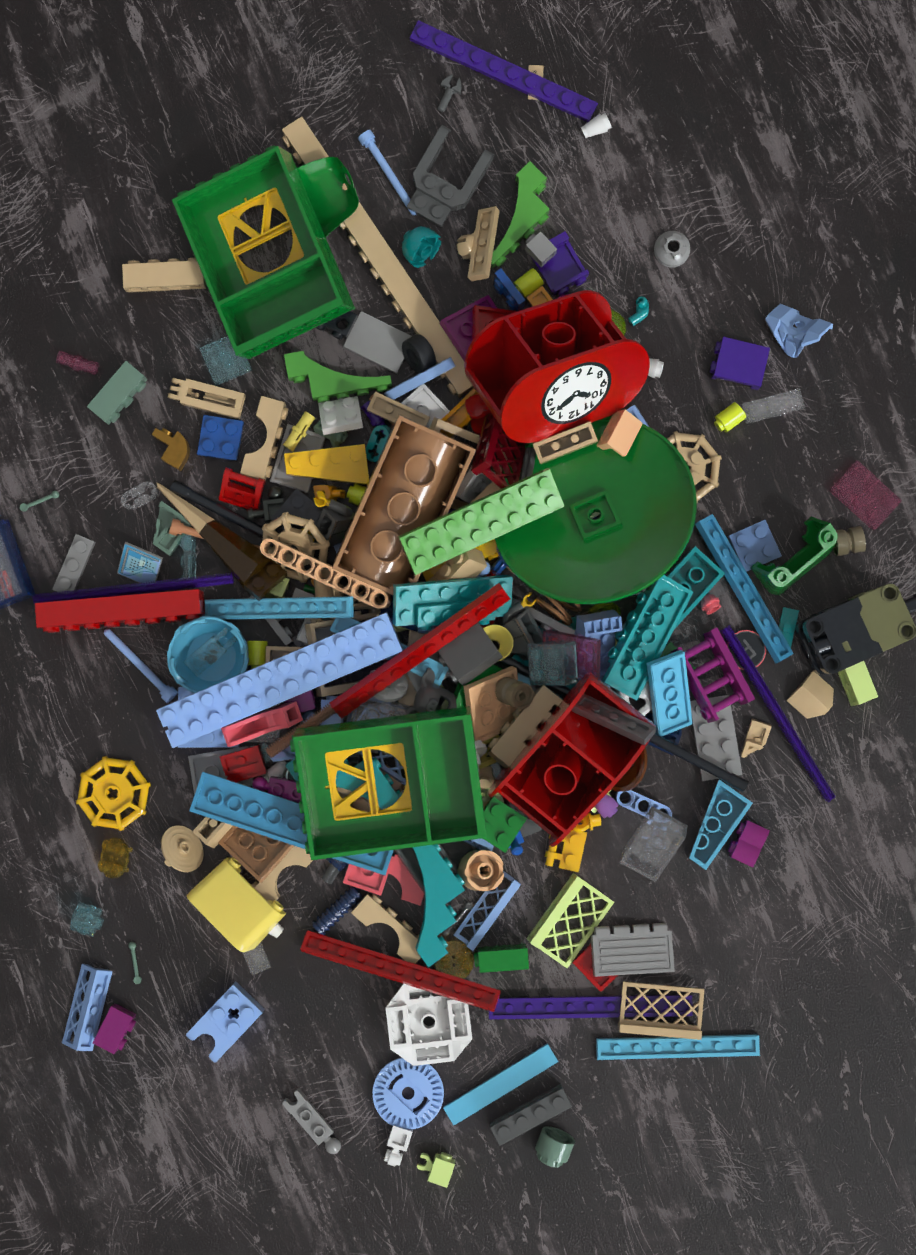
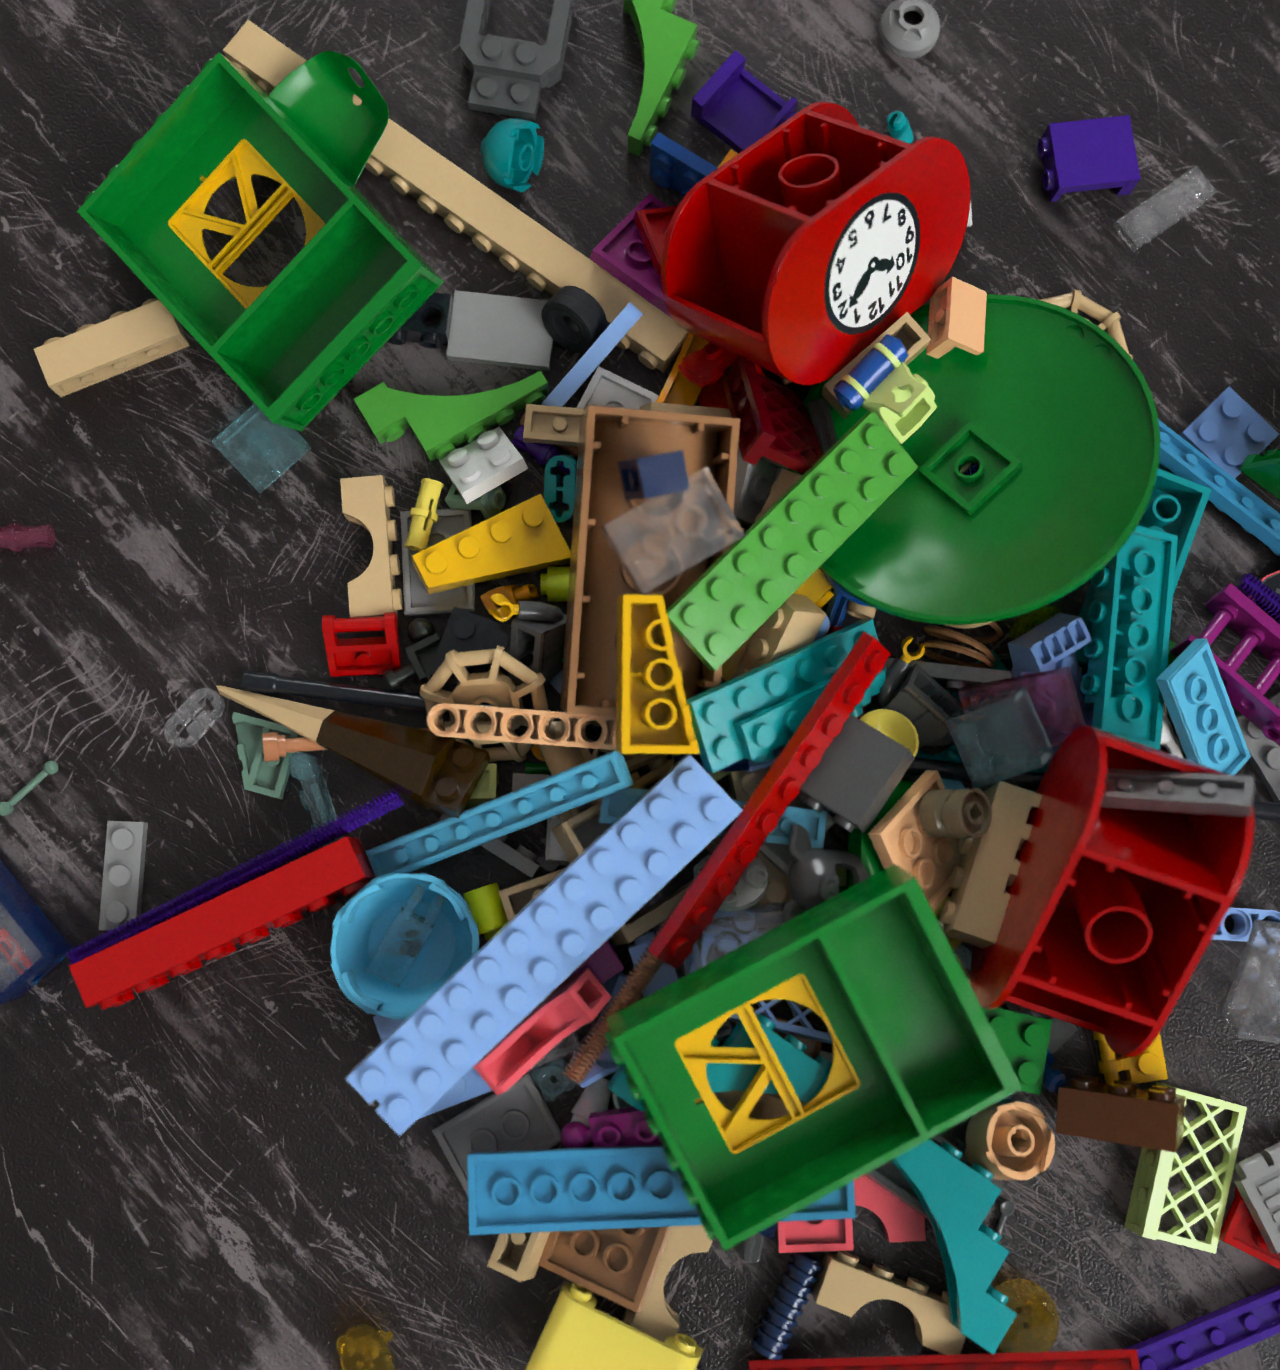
camera: 20 degrees left, 5 degrees down
yellow plate [76,756,151,831] -> none
sand green brick [87,361,147,425] -> none
light blue piece [104,629,178,703] -> none
piece [117,542,163,584] -> none
pearl gold brick [152,428,190,471] -> none
tan shield [161,826,204,872] -> none
tan hinge [168,378,246,420] -> none
blue plate [197,415,244,462] -> none
red plate [220,745,268,782] -> none
light blue piece [357,130,416,215] -> none
light blue fence [453,871,521,951] -> none
tan plate [457,206,499,281] -> none
green brick [474,944,529,973] -> none
neon yellow brick [513,268,544,298] -> none
light grey brick [525,232,557,267] -> none
coral plate [700,594,721,615] -> none
neon yellow brick [714,402,746,432] -> none
light blue piece [765,304,833,358] -> none
none -> clear brick [601,467,745,595]
none -> yellow wedge [616,595,700,754]
none -> dark blue panel [618,450,690,500]
none -> yellowish green piece [833,334,937,444]
none -> reddish brown brick [1056,1074,1185,1153]

